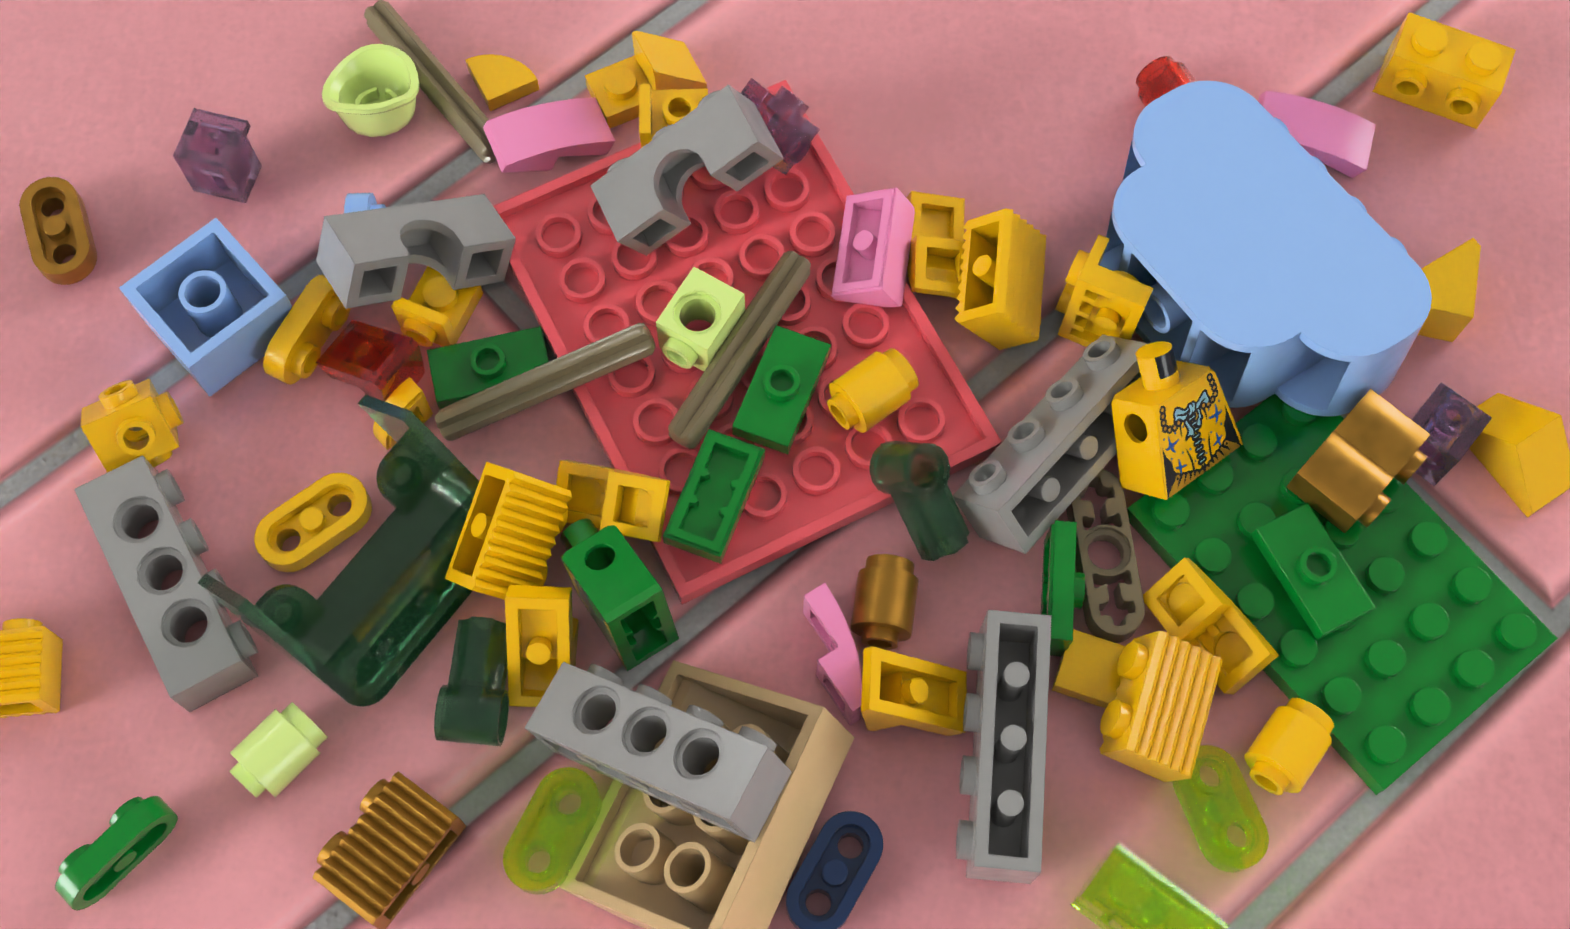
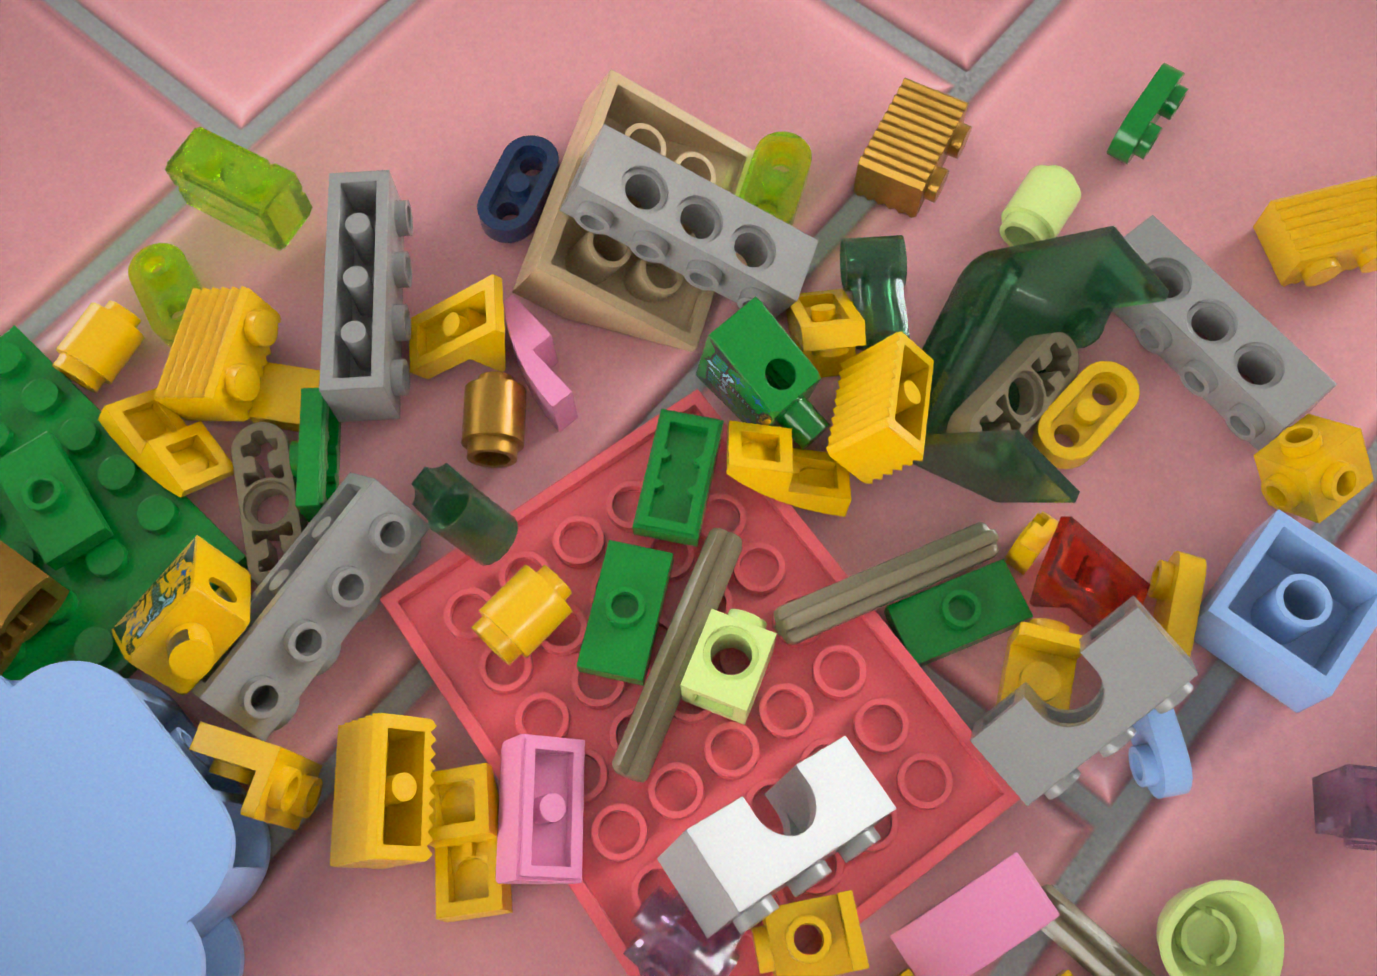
camera: 175 degrees right, 0 degrees up
none -> dark tan beam [947,332,1079,463]

